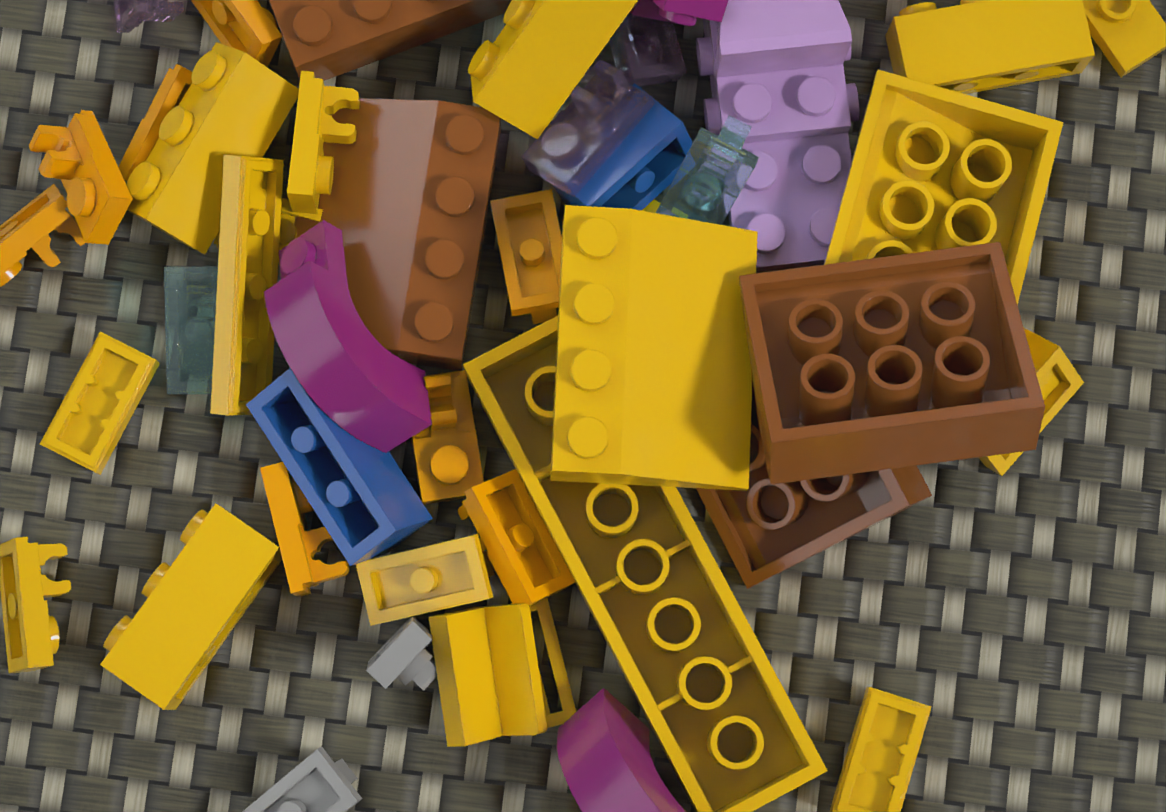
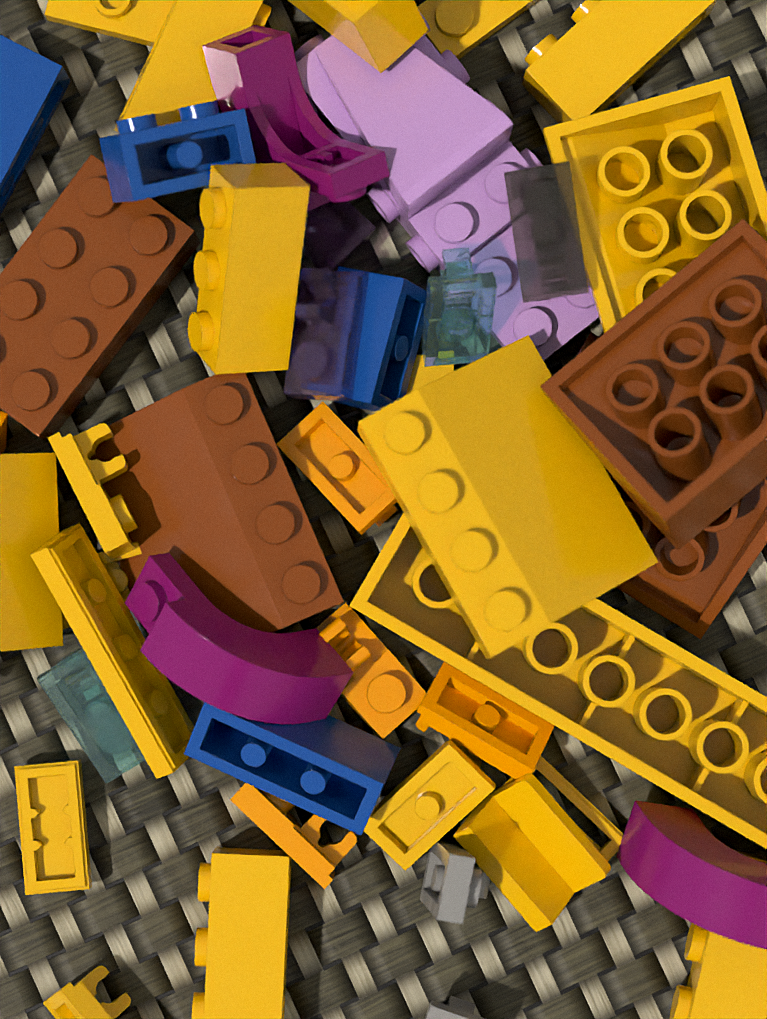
camera: 30 degrees left, 5 degrees up
none -> clear smoke plate [504,162,589,303]

